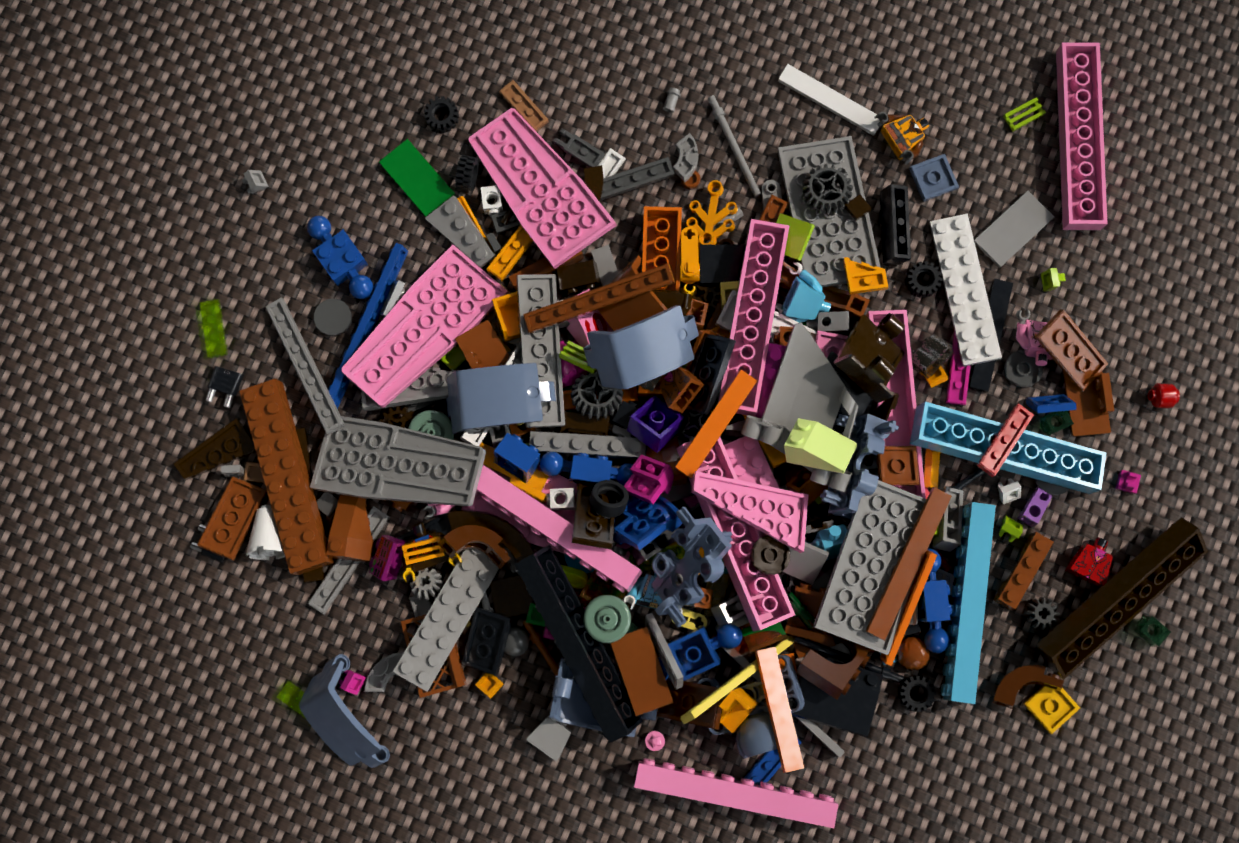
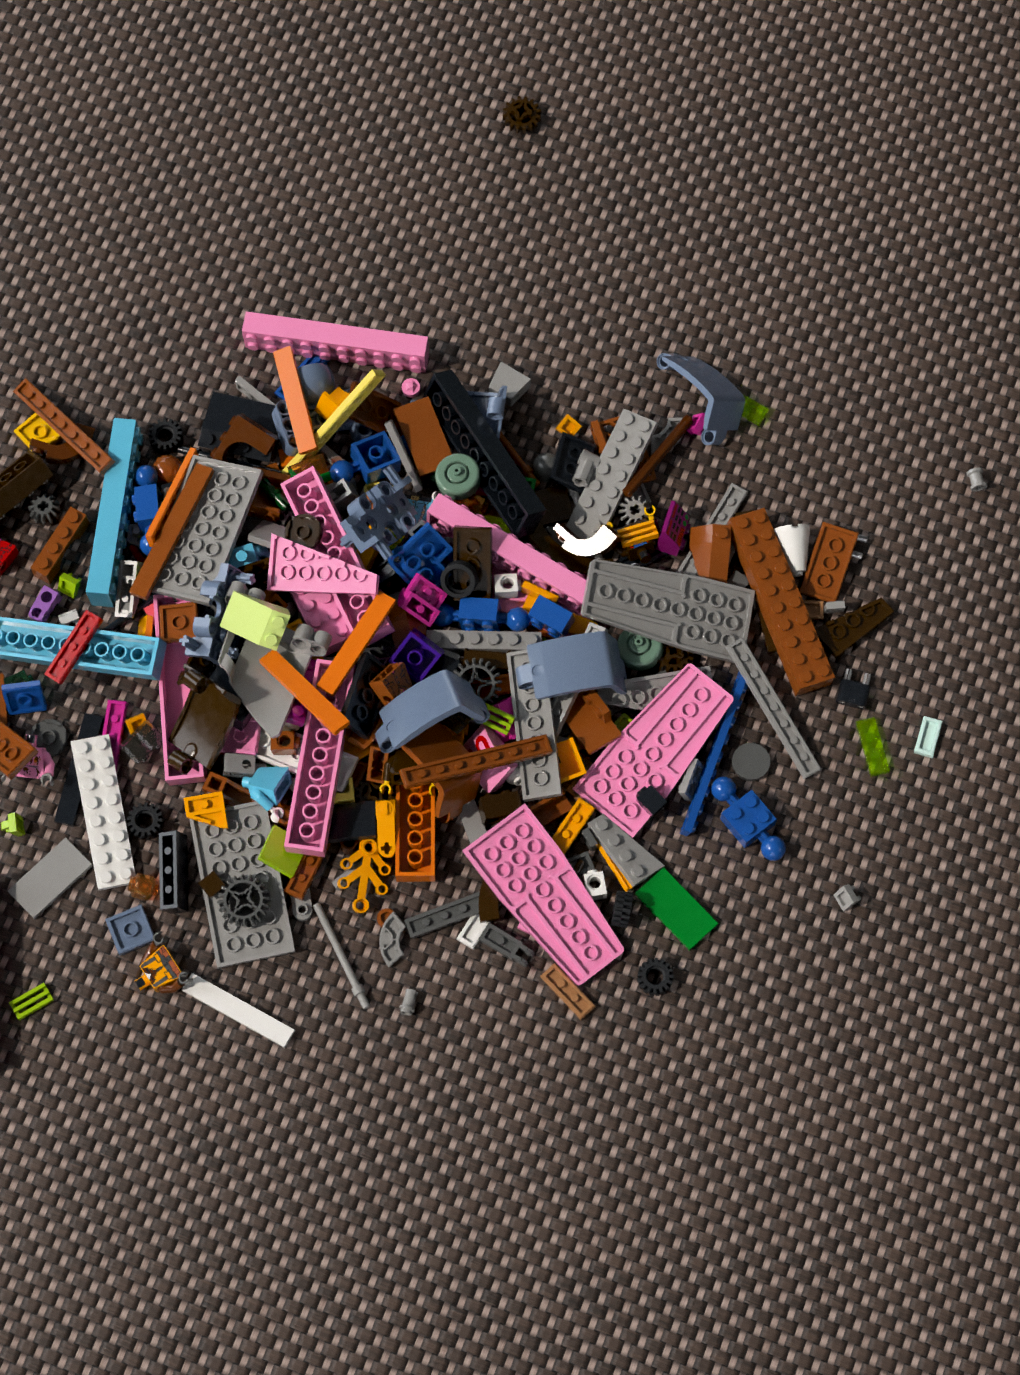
camera: 175 degrees right, 10 degrees down
none -> dark orange tile [13,378,115,475]
none -> clear orange head [128,873,159,901]
none -> orange tile [259,650,350,736]
none -> light grey piece [572,449,601,487]
none -> reddish brown axle [622,415,693,498]
none -> black brick [636,785,667,818]
none -> light aqua tile [914,716,943,758]
none -> light grey bush [966,468,987,492]

